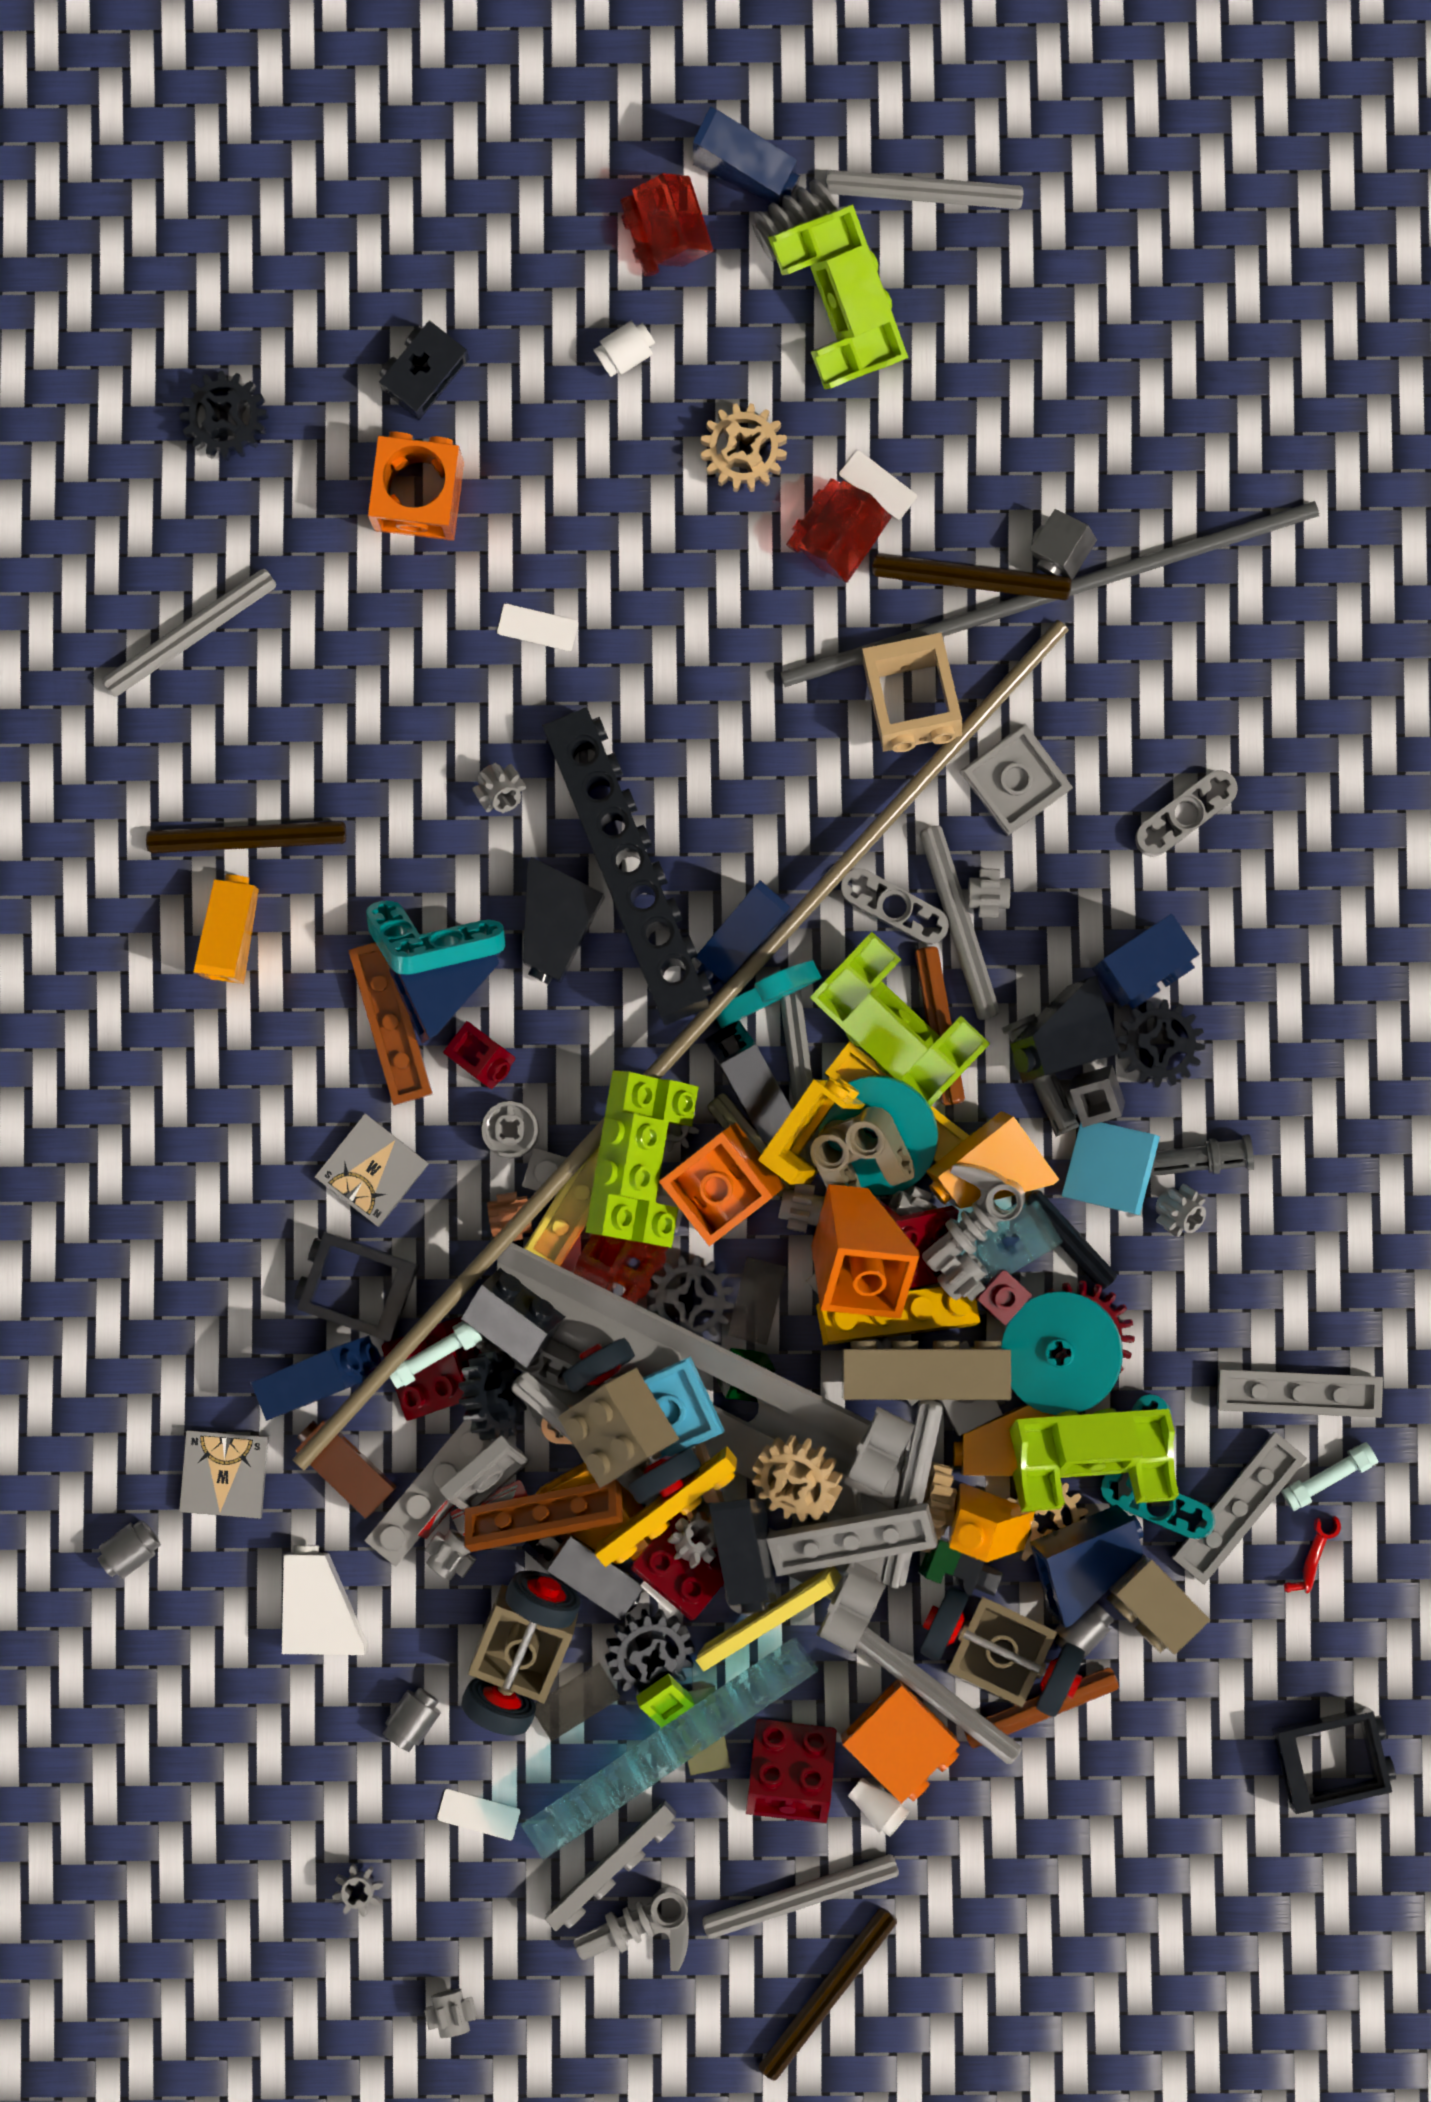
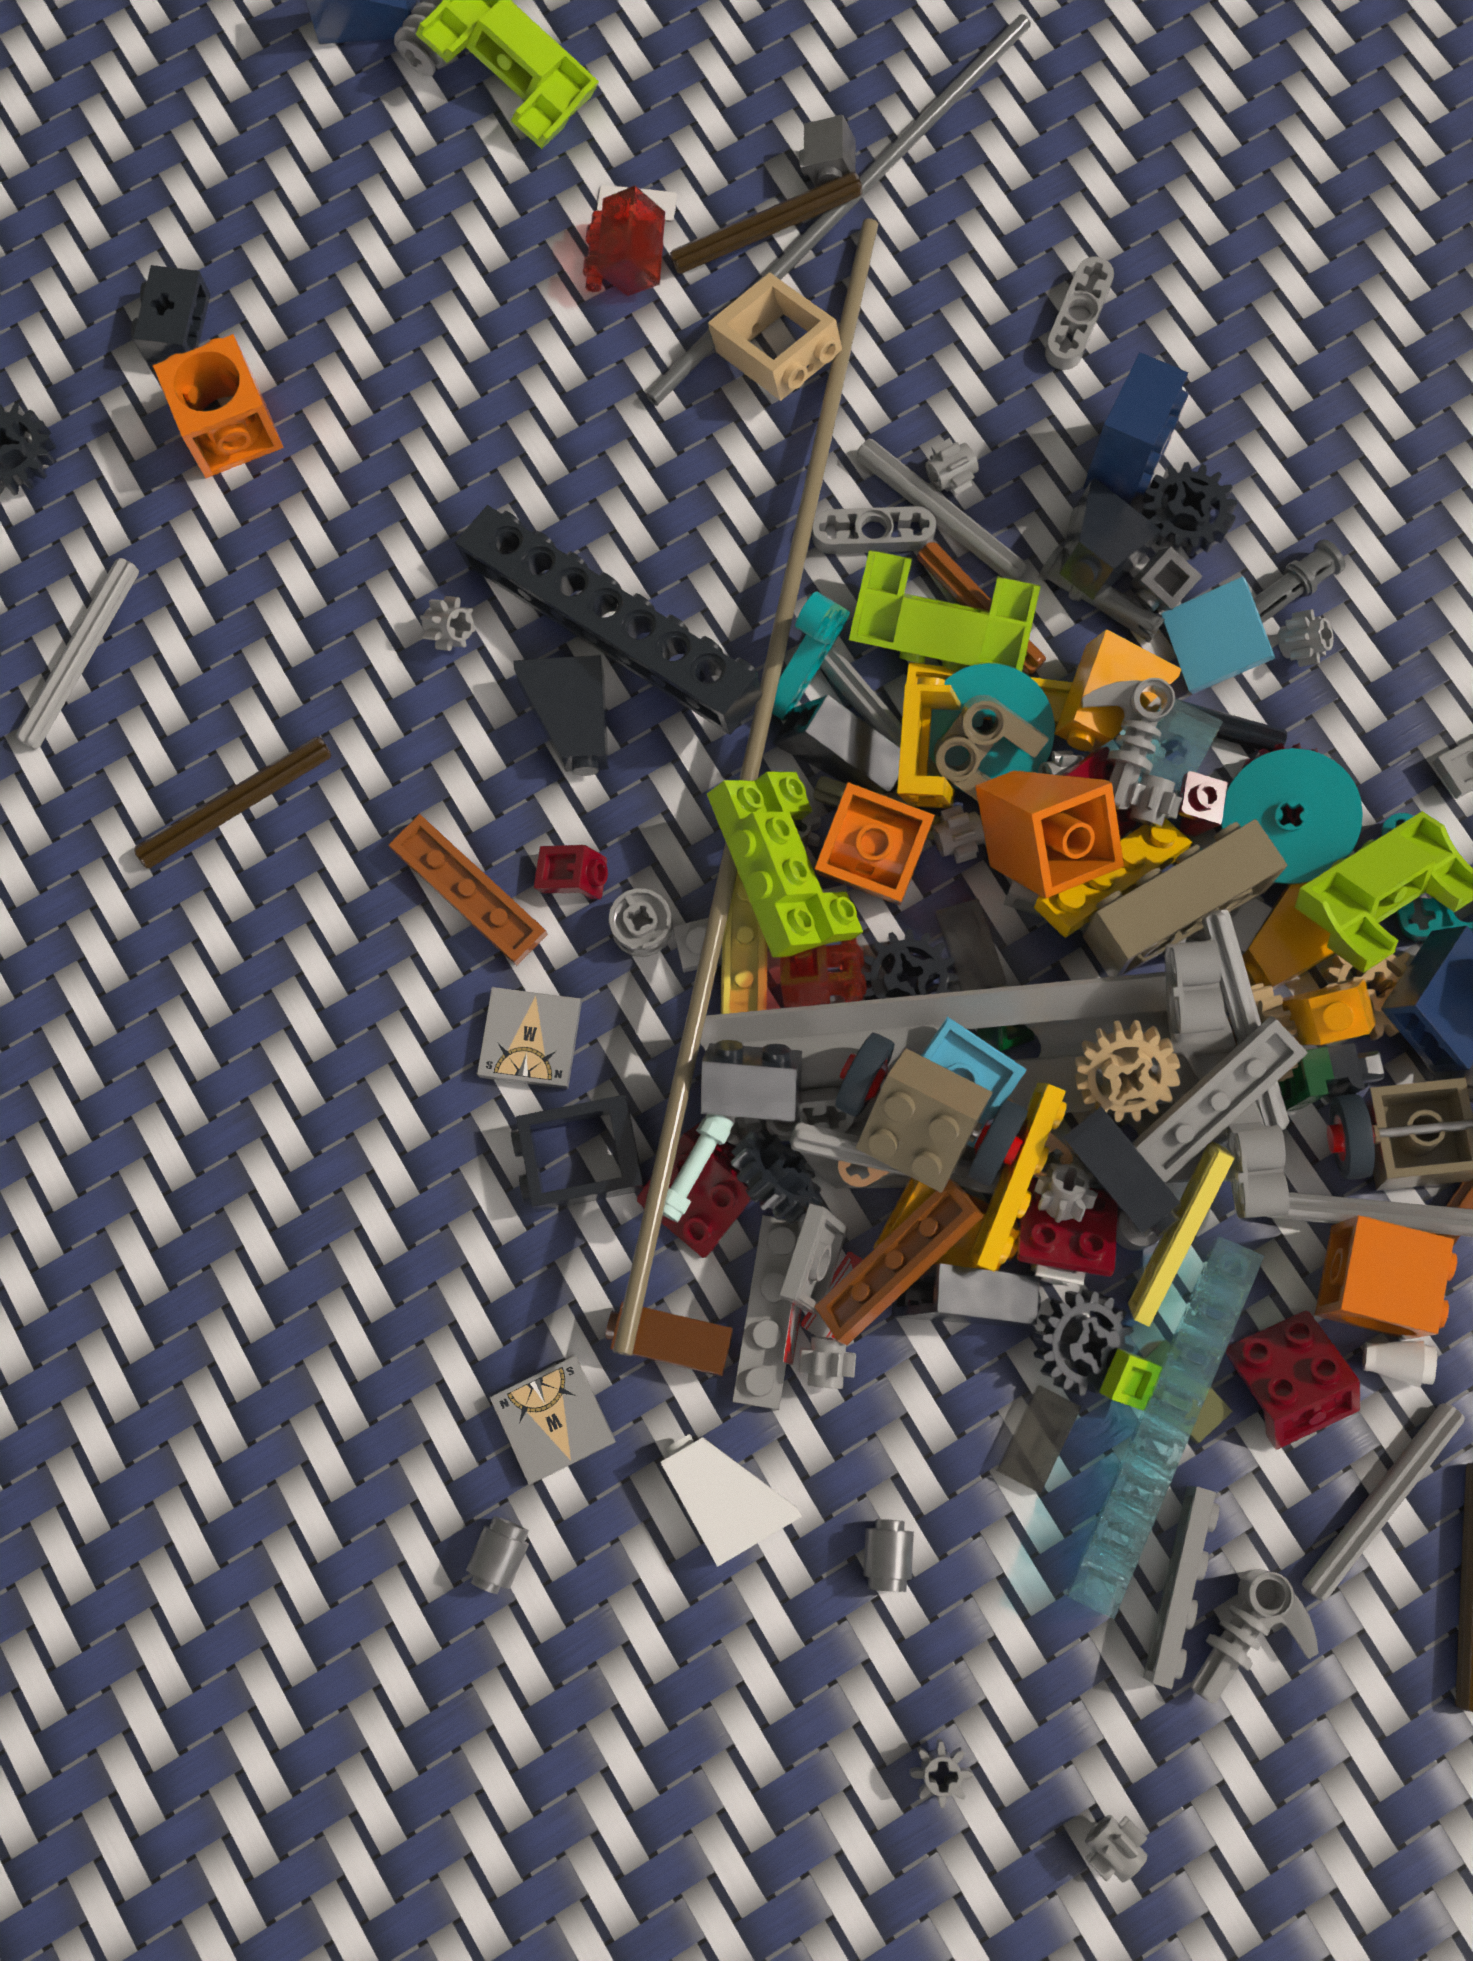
camera: 30 degrees left, 10 degrees down
light orange slope [194,874,259,984] -> none
dark blue window [251,1335,381,1421] -> none
teal beam [366,901,505,975] -> none
dark blue slope [389,953,500,1044] -> none
white sticker [437,1789,520,1840] -> none
brick [461,1570,581,1736] -> none
nougat gear [487,1192,533,1241] -> none
white sticker [497,604,579,651] -> none
white brick [593,320,655,377] -> none
clear red brick [620,173,714,277] -> none
dark blue slope [695,880,791,986] -> none
tan gear [701,403,787,492] -> none
light grey tile [960,723,1073,837] -> none

